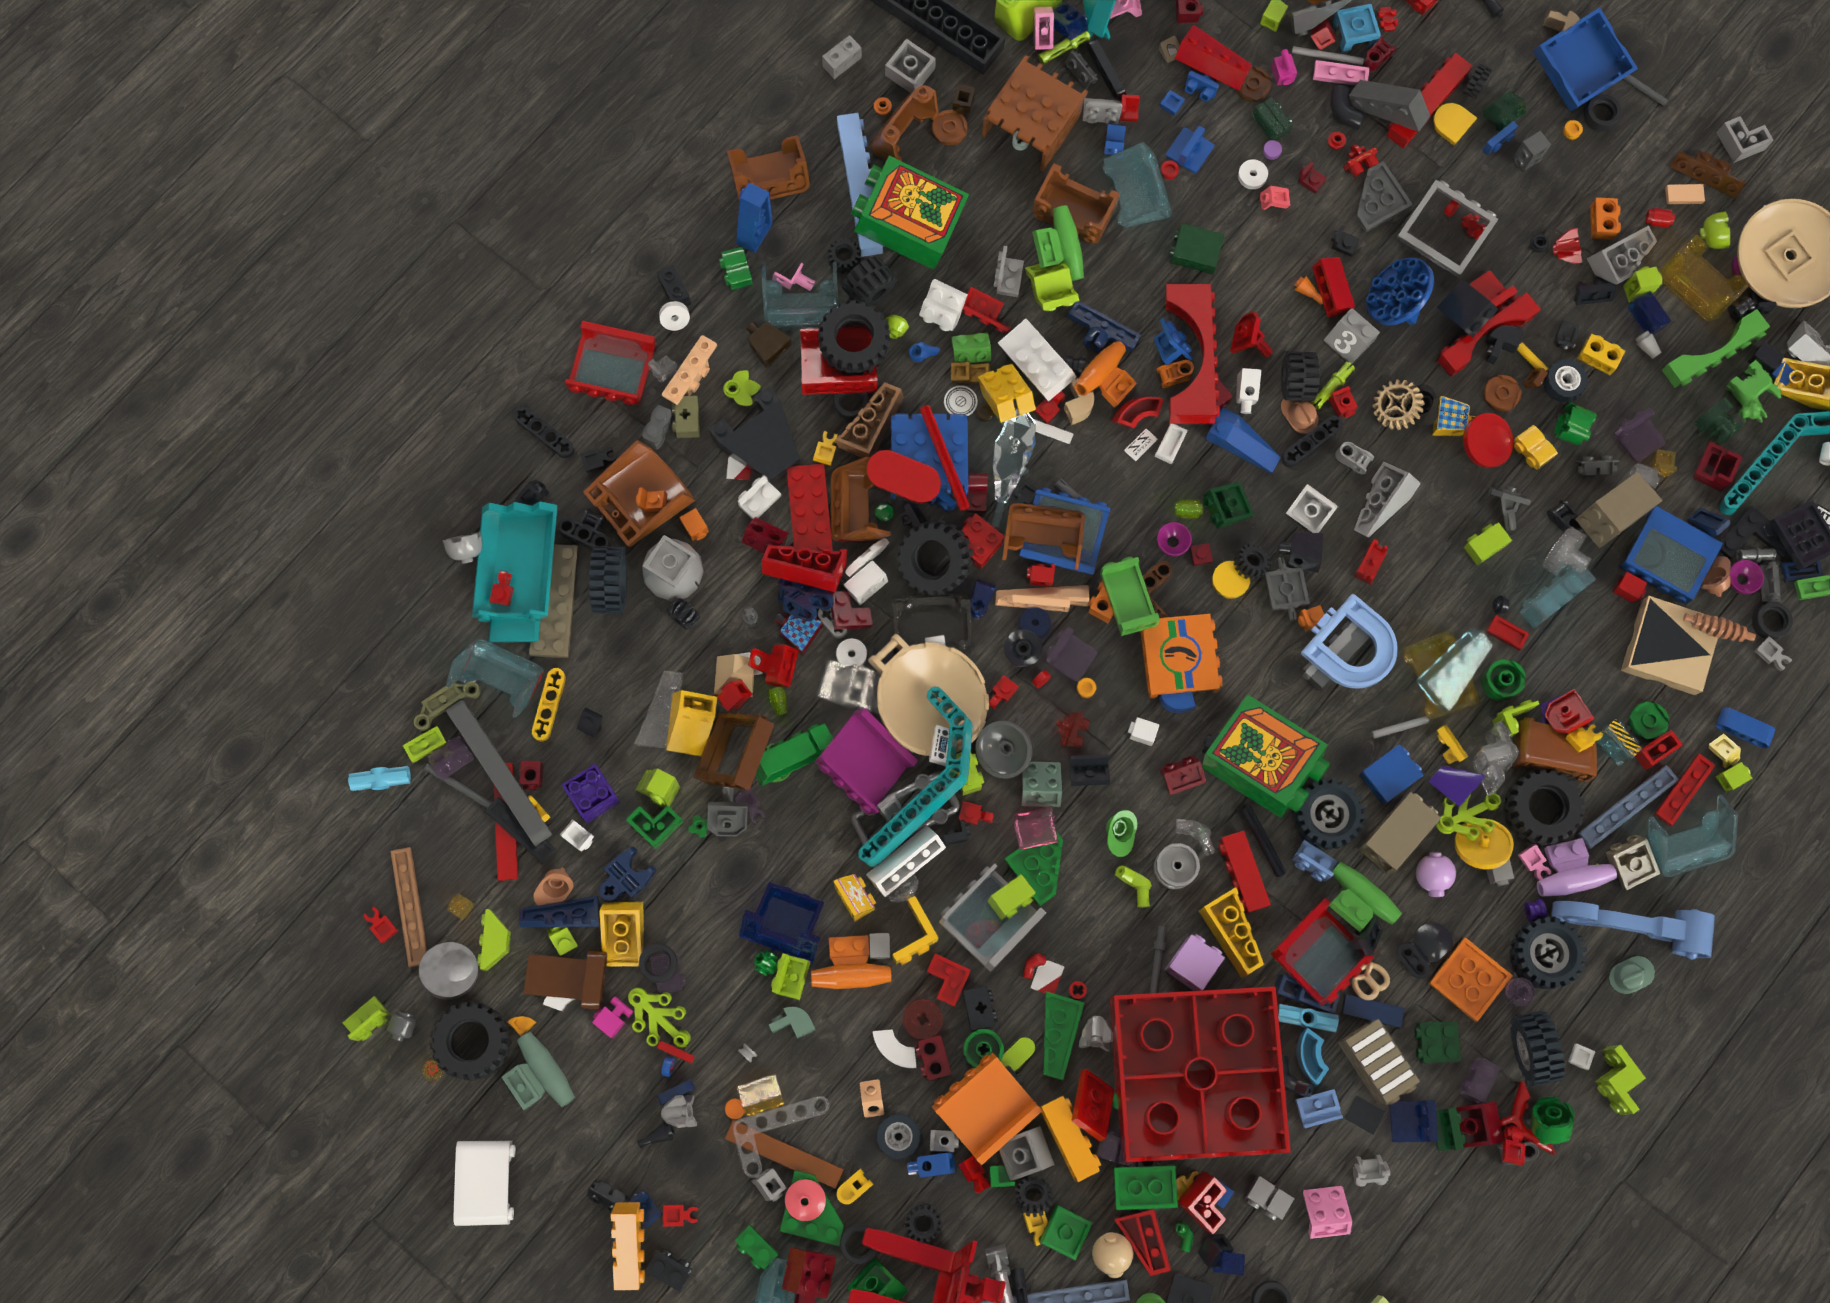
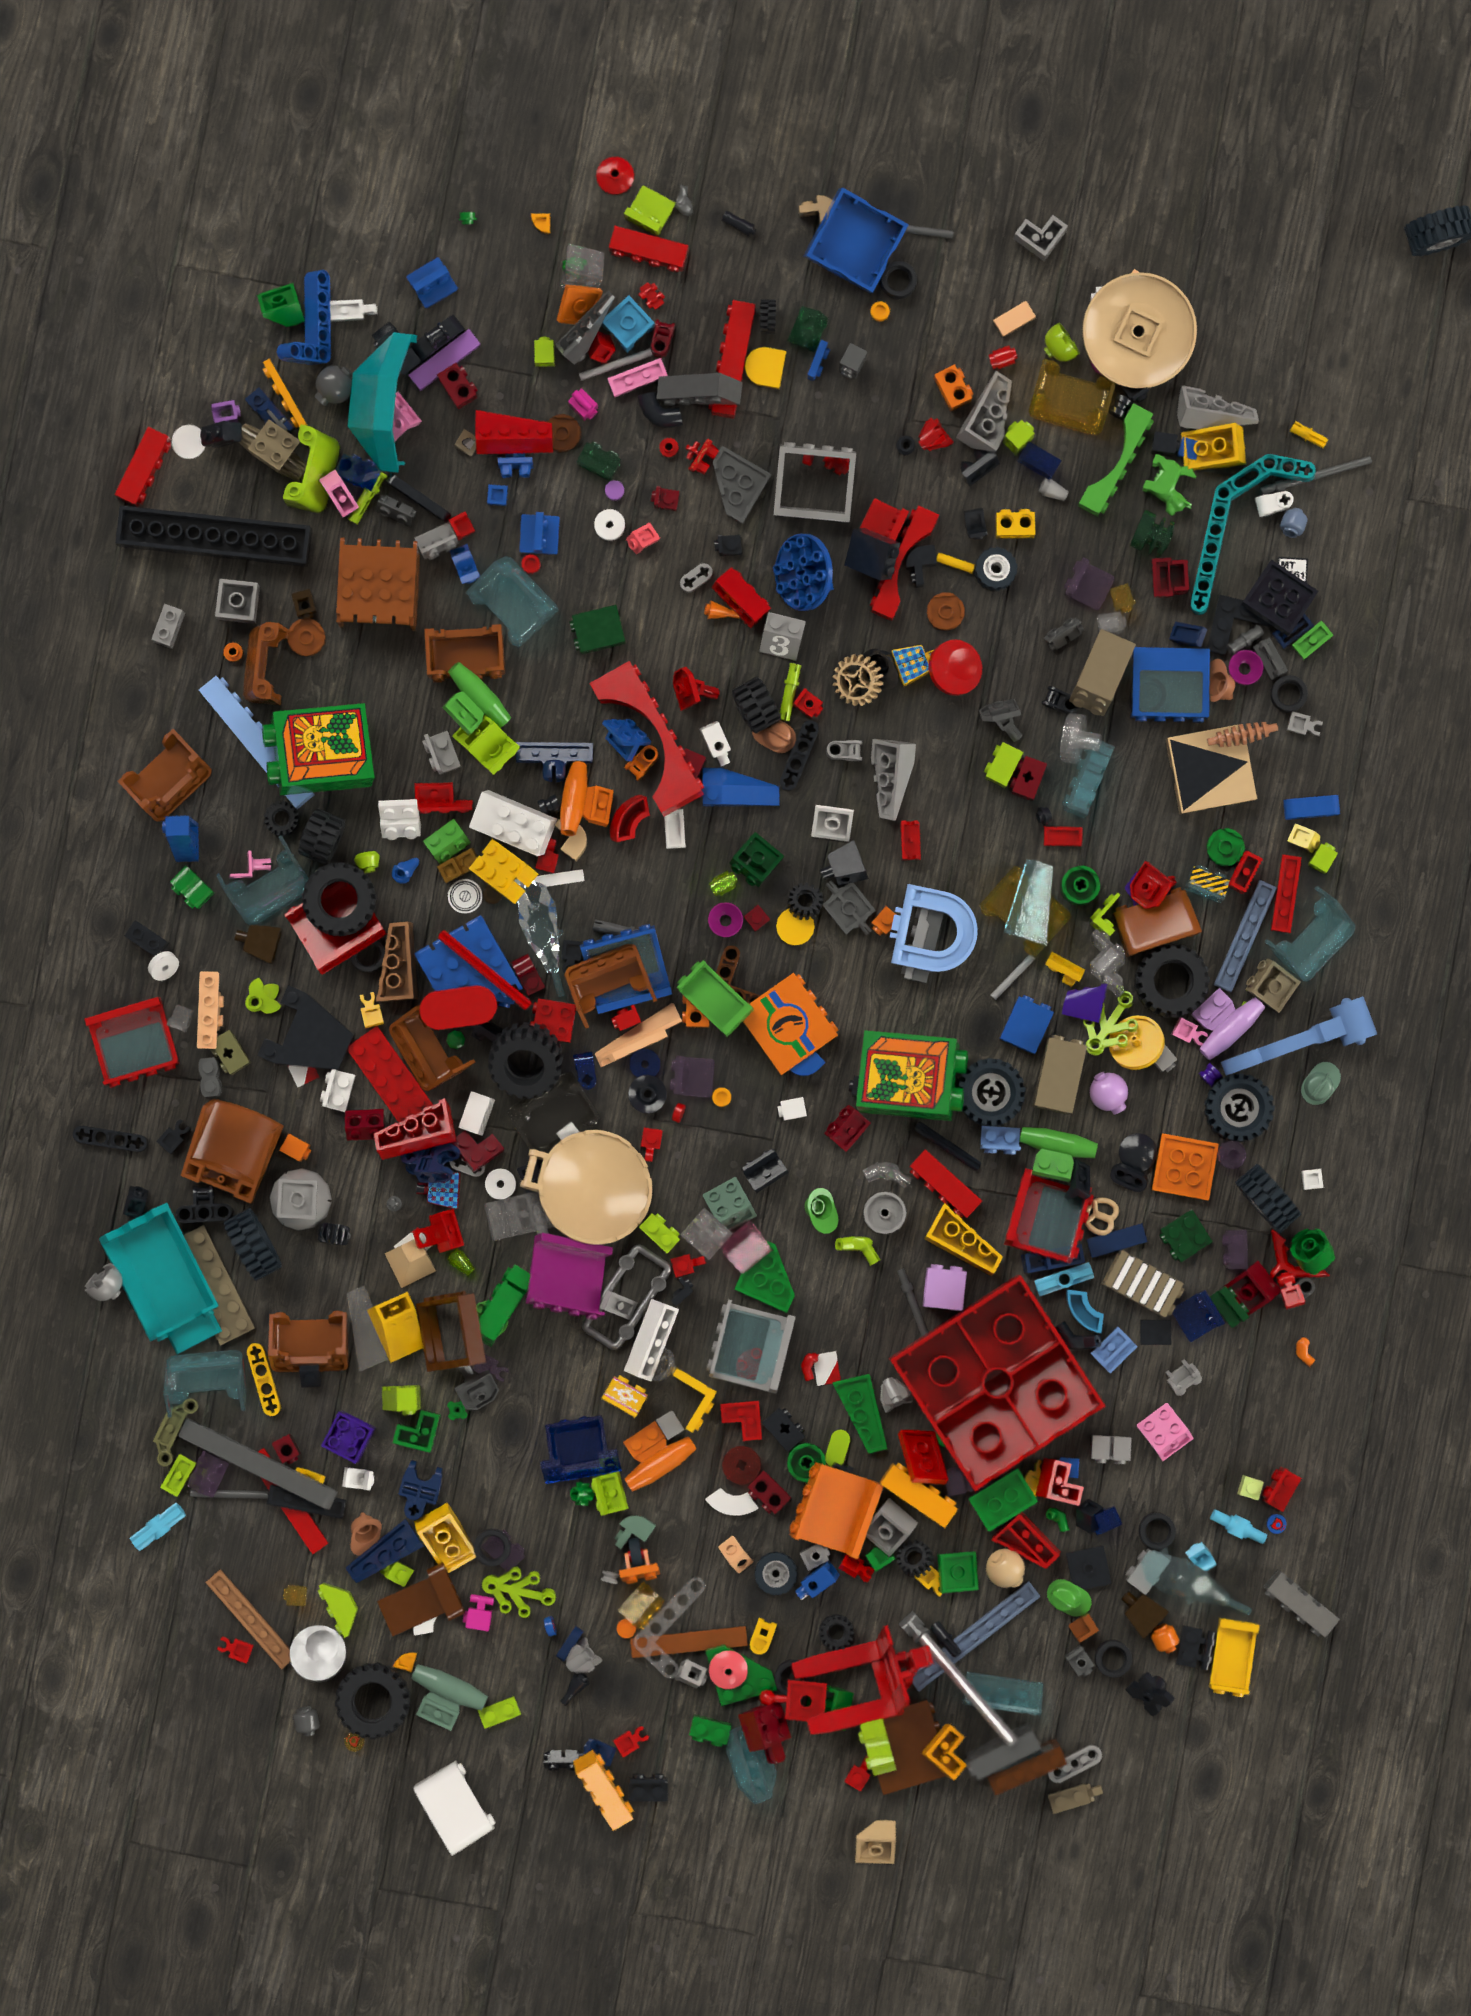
camera: 25 degrees left, 10 degrees up
lime bracket [343,996,391,1041] -> none
red plate [489,571,514,607] -> none
orange bracket [636,487,668,512] -> none
red tile [657,1041,695,1064] -> none
red brick [717,680,753,711] -> none
white tile [845,538,889,577] -> none
teal beam [858,686,973,867] -> none
white tile [929,725,949,766] -> none
dark grey dish [976,720,1032,779] -> none
lime brick [987,874,1036,920] -> none
clear red hips [1056,711,1090,747] -> none
red bush [1069,981,1087,999] -> none
white sticker [1124,429,1158,461] -> none
yellow brick [1513,425,1558,470] -> none
reddish brown plate [1522,368,1548,388] -> none
green brick [1554,402,1597,446] -> none
yellow plate [1566,724,1603,753] -> none
lime bracket [1595,1044,1646,1115] -> none
red brick [1612,572,1647,603] -> none
reddish brown bracket [1670,150,1745,198] -> none
none -> dark orange windscreen [268,1311,348,1372]
none -> lime plate [478,1696,521,1729]
none -> orange plate [619,1538,660,1584]
none -> light grey beam [680,563,713,593]
none -> clear plate [680,1208,733,1260]
none -> red plate [759,1680,827,1721]
none -> dark red brick [1010,756,1047,801]
none -> orange arm [1296,1337,1315,1367]

